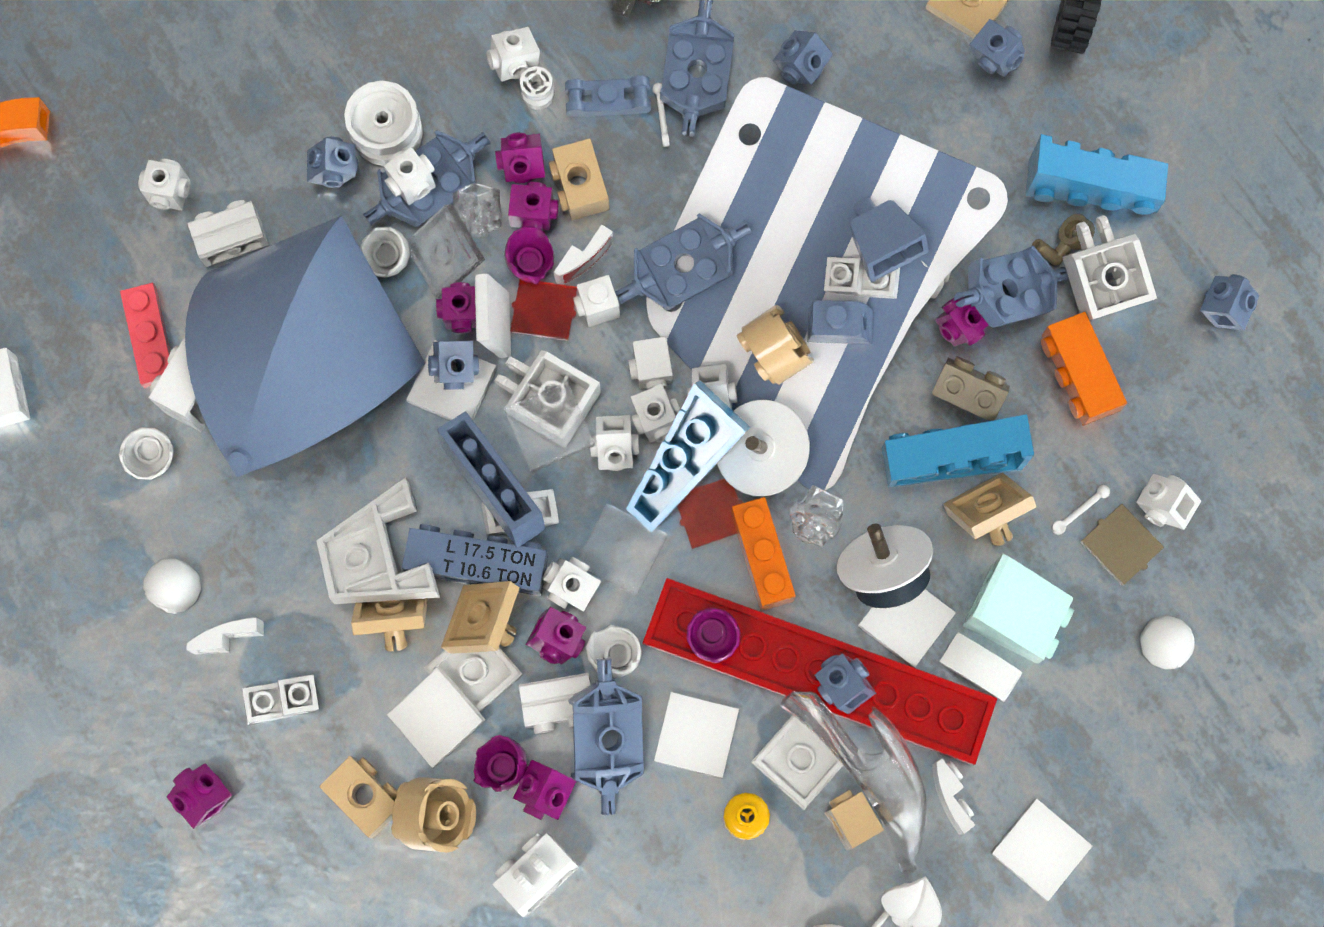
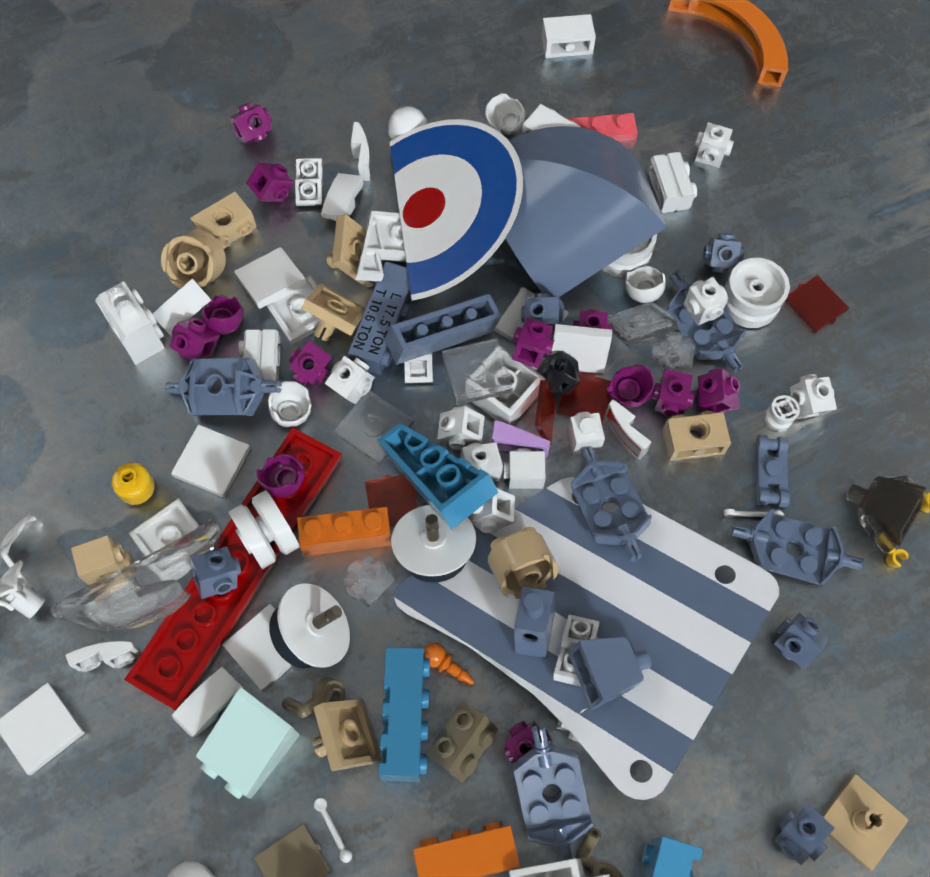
camera: 95 degrees right, 10 degrees down
none -> white slope [152,279,212,336]
none -> white wheel [228,490,300,569]
none -> magenta brick [246,162,294,202]
none -> dark tan plate [282,677,345,718]
none -> white slope [321,173,363,221]
none -> sticker [390,119,523,301]
none -> orange bar [424,643,474,685]
none -> lavender slope [492,420,550,458]
none -> magenta brick [512,317,555,369]
none -> clear red piece [535,380,556,445]
none -> black piece [542,352,580,395]
none -> clear red piece [785,275,849,333]

